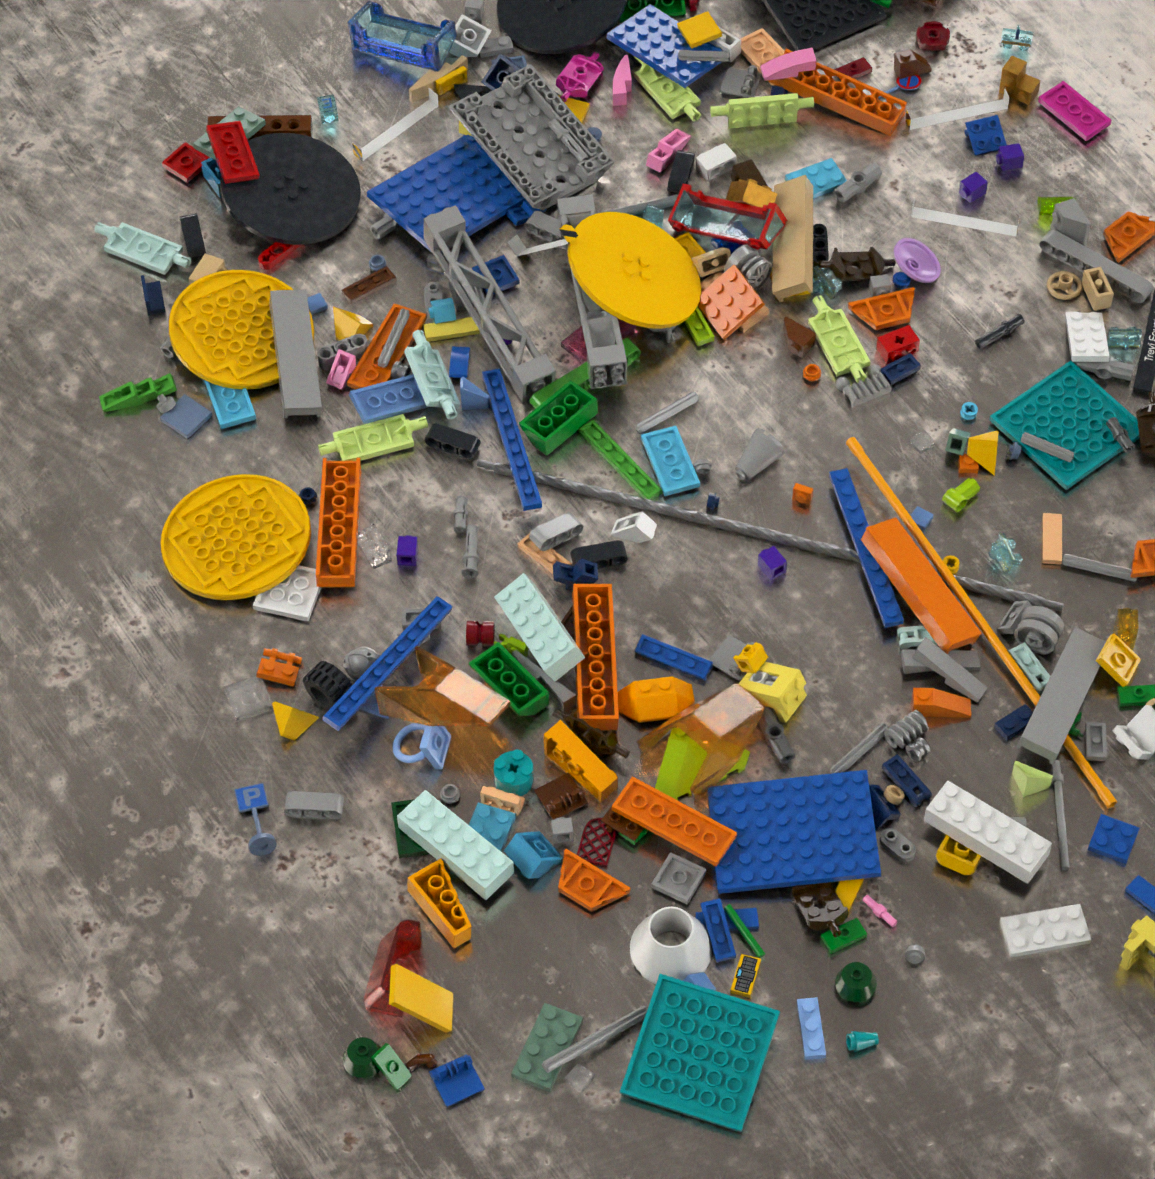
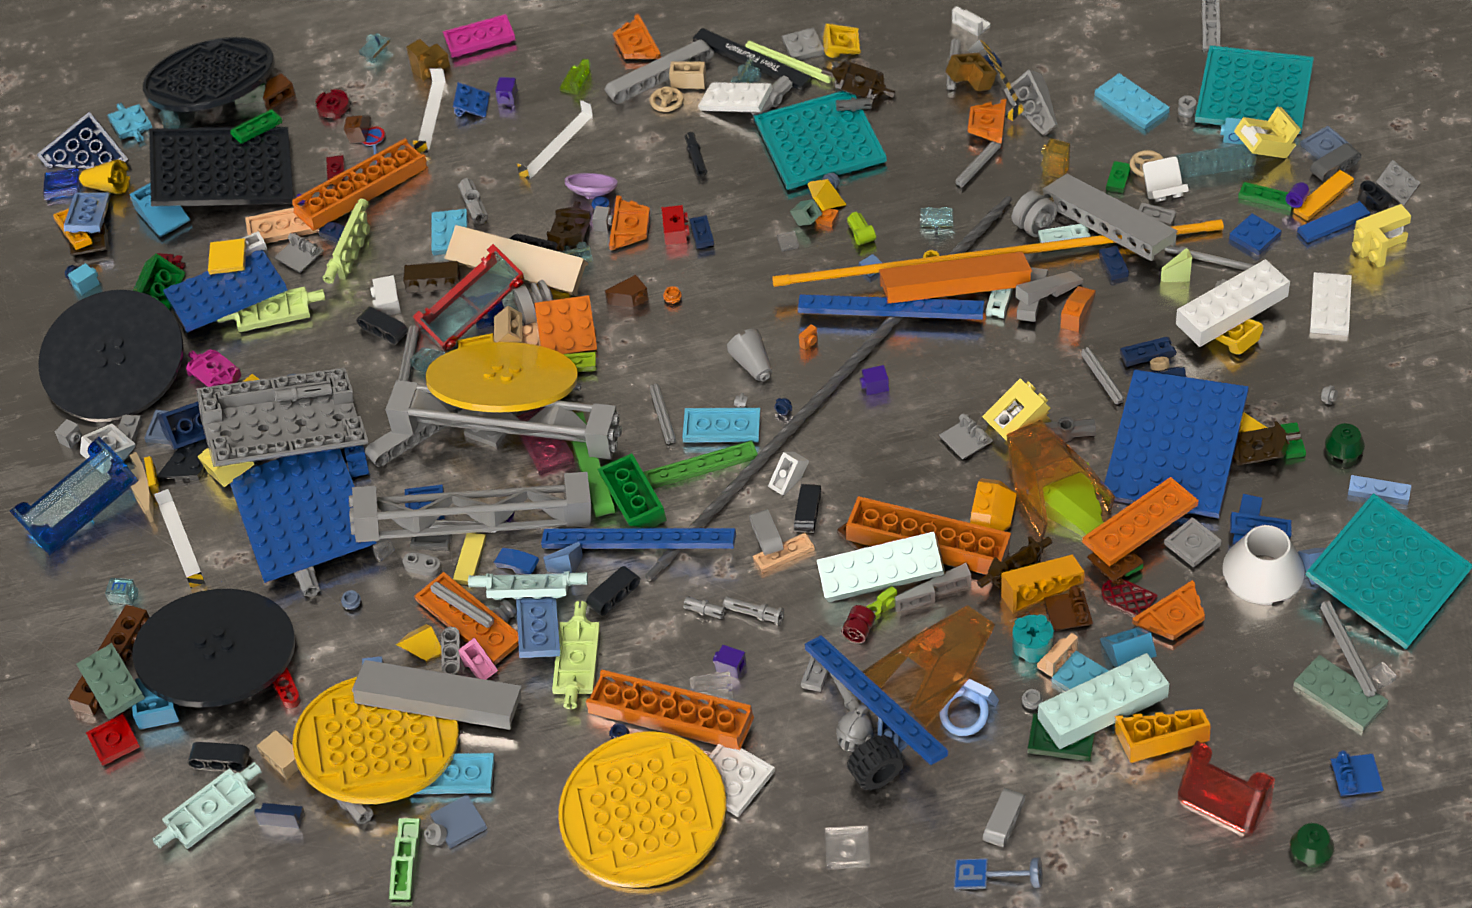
camera: 65 degrees left, 5 degrees down
red plate [206,121,260,184] -> none
orange plate [256,648,302,687] -> none
yellow slope [272,701,319,740] -> none
reddish brown tile [341,266,397,305] -> none
plate [371,1043,412,1090] -> none
yellow tile [389,964,453,1033] -> none
reddish brown arm [405,1053,437,1072] -> none
medium azure brick [428,298,456,324] -> none
green slope [468,642,549,716] -> none
white sticker [508,221,578,256] -> none
light grey plate [551,817,574,844] -> none
dark blue brick [553,559,598,591] -> none
bright pink slope [613,55,632,106] -> none
blue tile [634,634,713,681] -> none
bright pink slope [646,129,691,173] -> none
light grey axle [678,50,729,62] -> none
green bar [724,904,765,959] -> none
pearl gold brick [725,179,777,208] -> none
tile [730,954,761,998] -> none
yellow brick [733,642,768,674] -> none
bright pink slope [760,48,817,81] -> none
yellowish green plate [808,295,871,383] -> none
light grey gear [835,364,892,407] -> none
teal cone [846,1031,879,1052] -> none
bright pink bar [862,895,898,927] -> none
light grey plate [880,828,916,862] -> none
light grey piece [884,710,929,749] -> none
flat silver wheel [905,737,931,762] -> none
dark purple brick [959,172,988,203] -> none
medium azure bush [960,402,978,420] -> none
light grey plate [996,600,1032,635] -> none
light grey axle [1021,432,1074,462] -> none
light nougat tile [1042,513,1062,565] -> none
light grey slope [1050,198,1090,246] -> none
yellow plate [1096,633,1141,687] -> none

